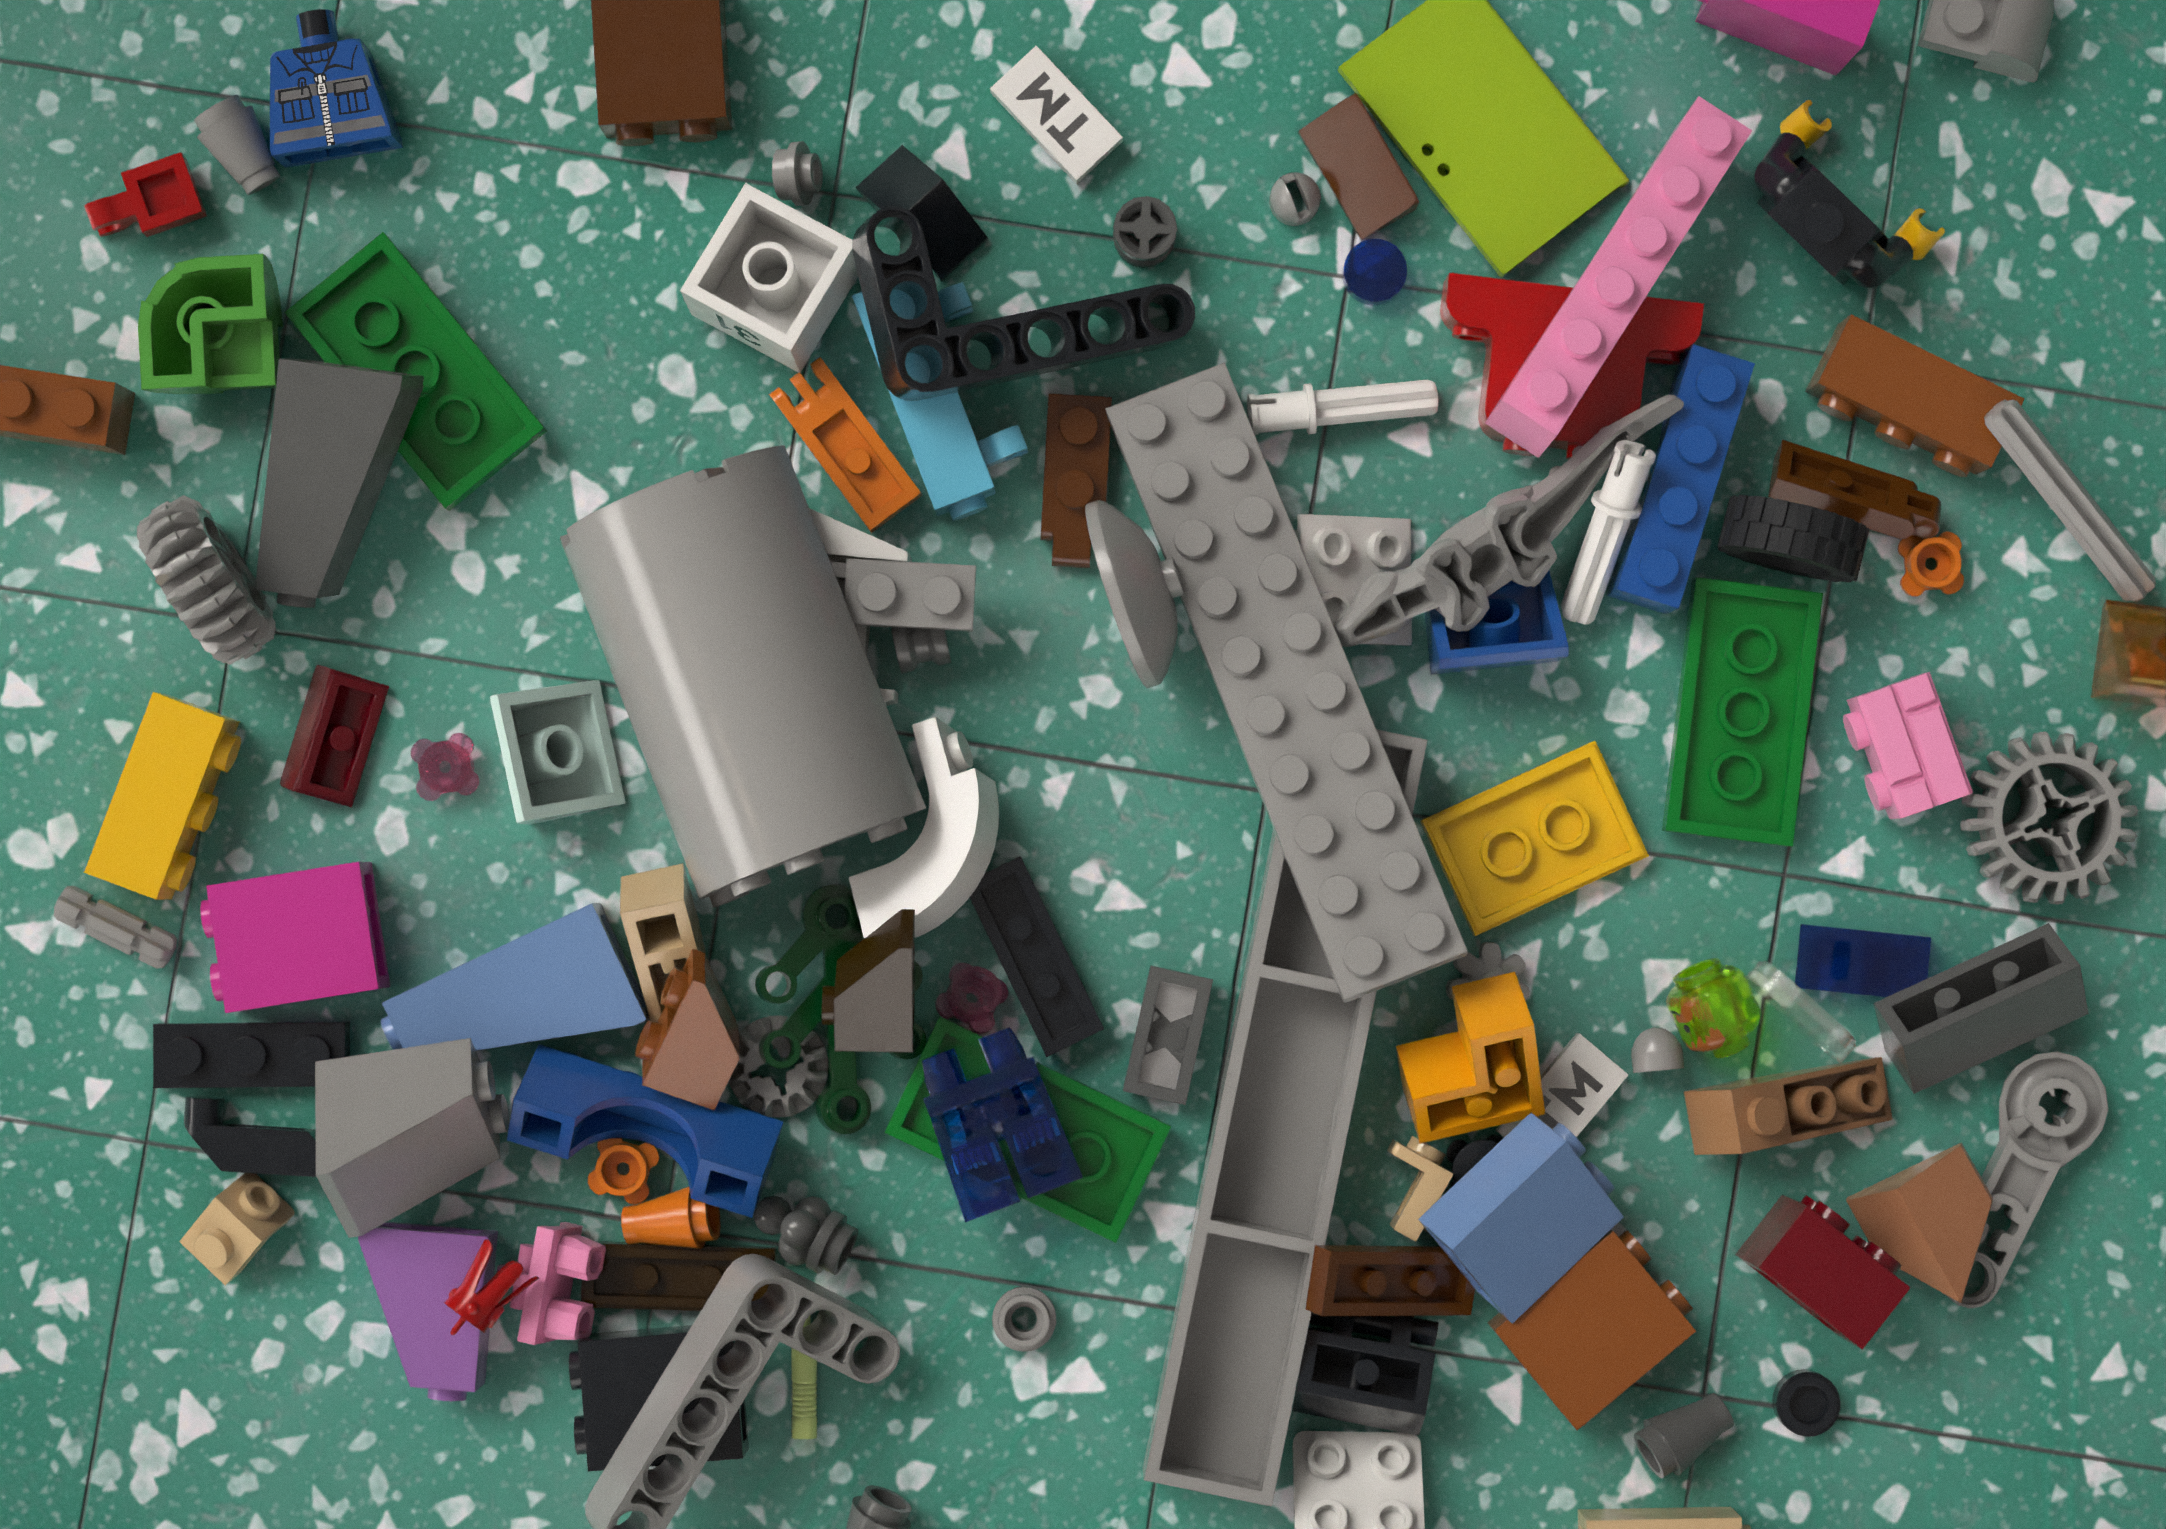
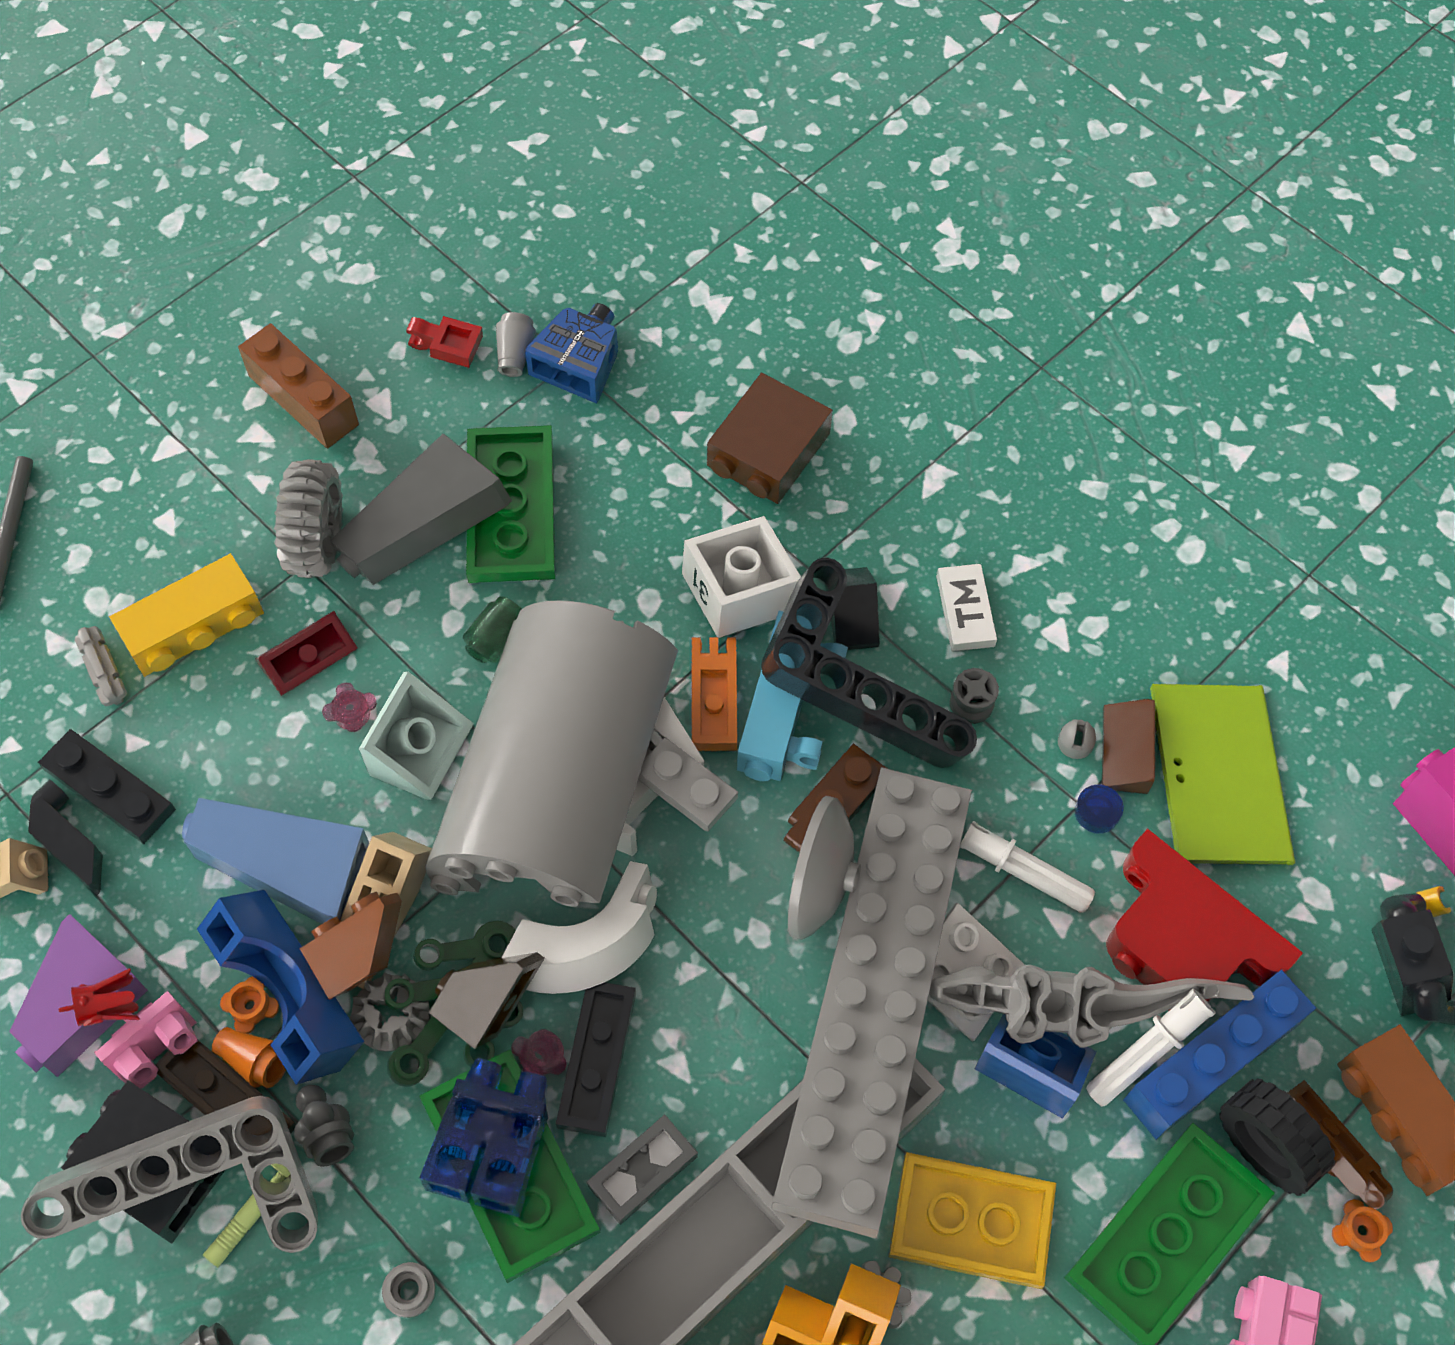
camera: 35 degrees right, 25 degrees down
bright green brick [138,254,283,394] -> none
dark pink brick [200,861,390,1013] -> none
light grey slope [315,1038,509,1238] -> none
light grey plate [772,141,823,206] -> none
dark grey wheel [891,627,952,674] -> none
bright pink arch [1485,96,1752,458] -> none
none -> clear green brick [463,597,522,663]

